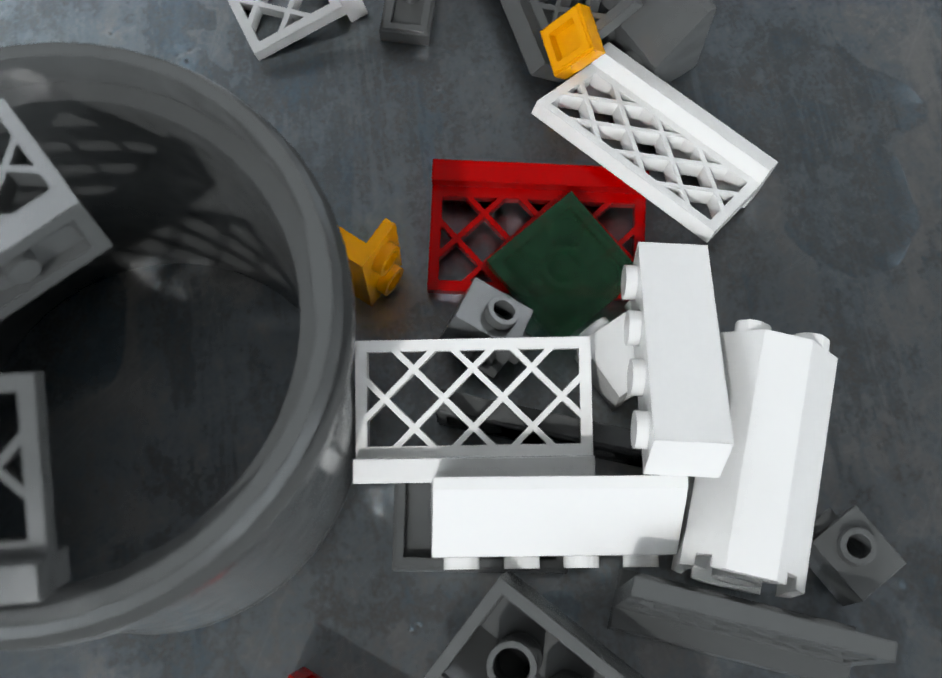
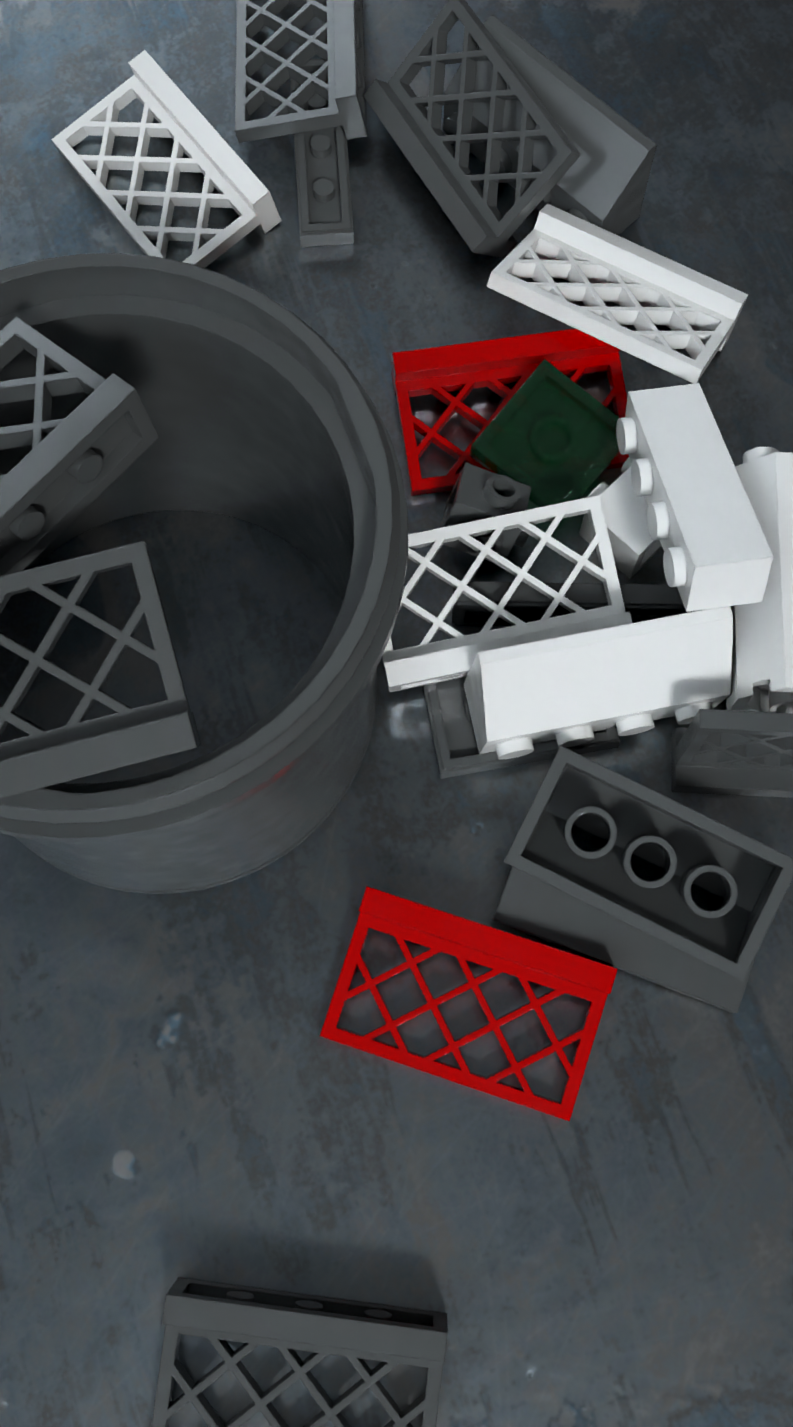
camera: 10 degrees left, 0 degrees up
light orange tile [540,3,605,80] -> none

